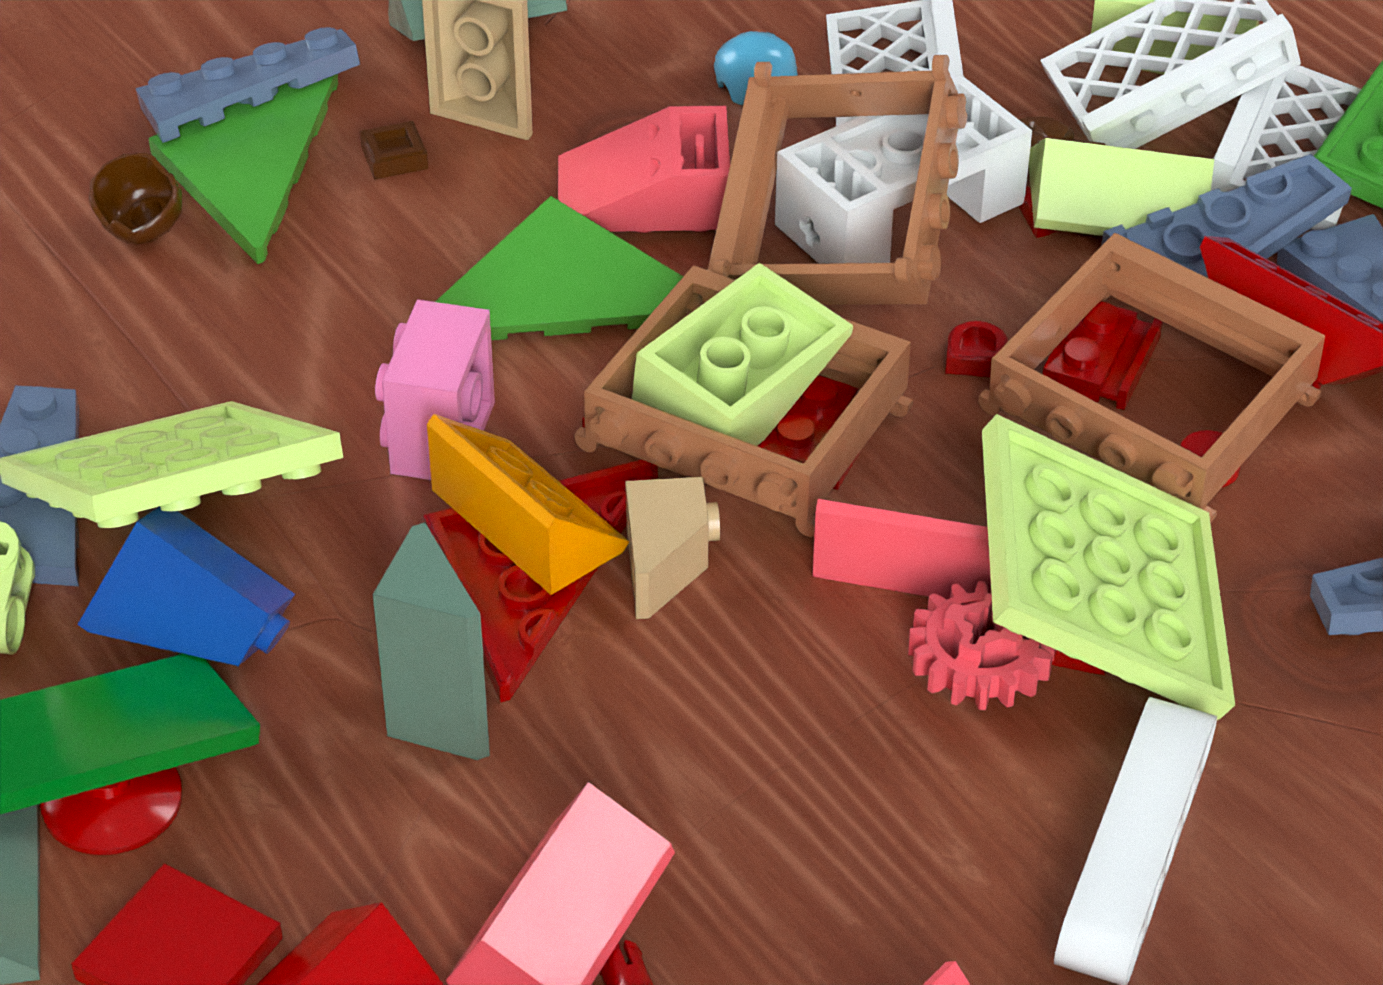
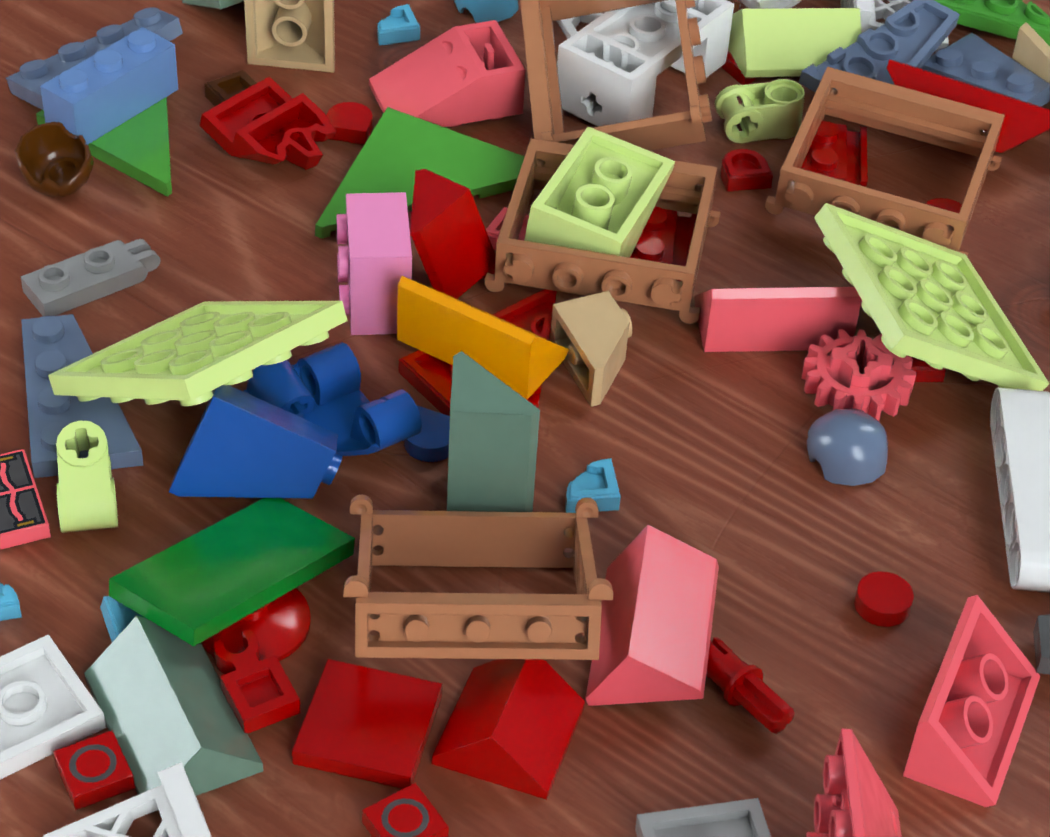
camera: 20 degrees left, 0 degrees up
none -> light grey hinge [21,239,161,316]
none -> medium blue brick [40,27,179,145]
none -> red plate [199,76,336,170]
none -> red plate [214,629,300,734]
none -> blue panel [243,342,422,456]
none -> red tile [326,102,372,145]
none -> nougat window [343,494,613,660]
none -> medium azure tile [377,4,420,46]
none -> red slope [410,169,496,299]
none -> medium azure tile [565,458,621,513]
none -> yellowish green piece [715,79,805,143]
none -> sand blue hair [807,408,888,486]
none -> red tile [854,571,914,627]

